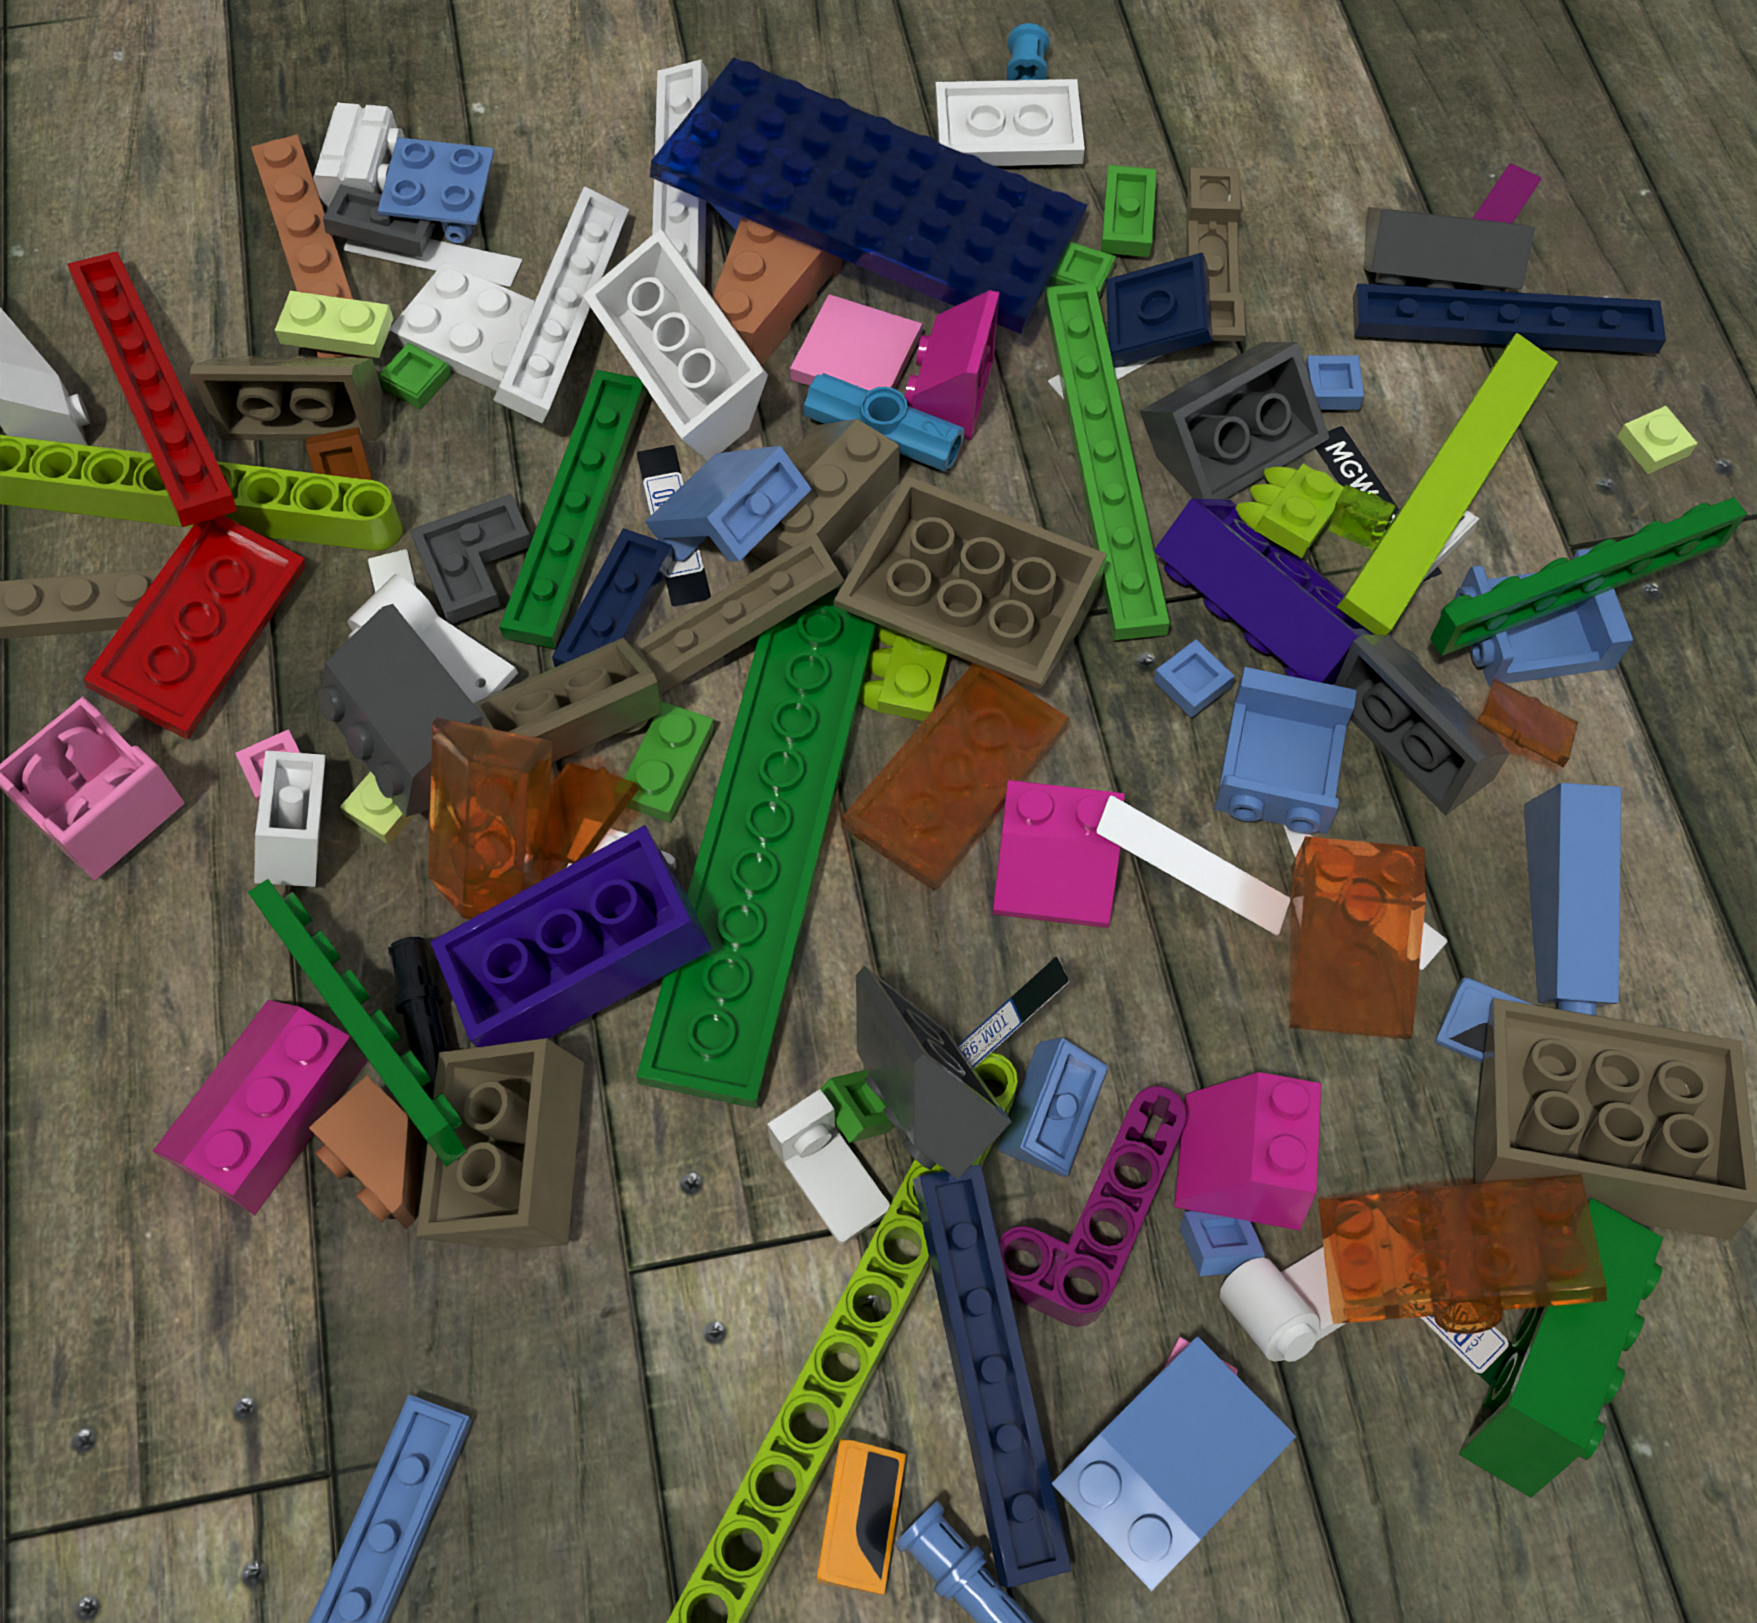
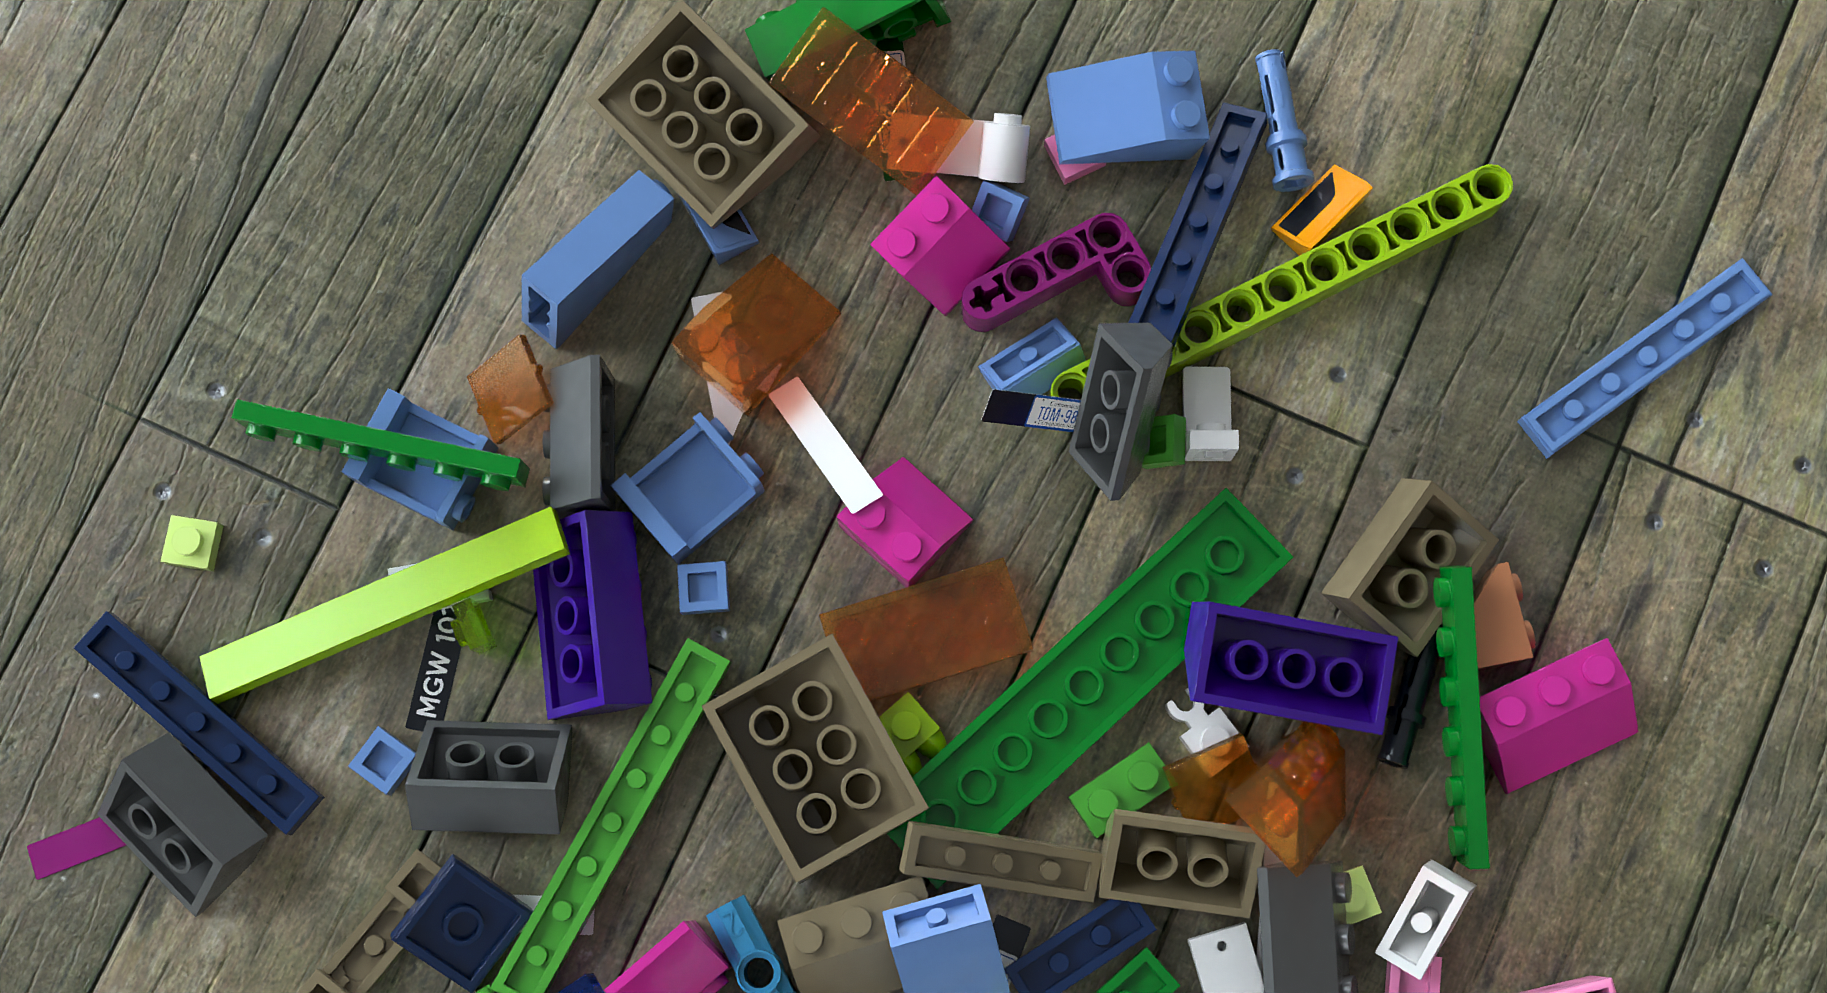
camera: 140 degrees left, 15 degrees up
lime plate [1235,464,1348,558] -> none

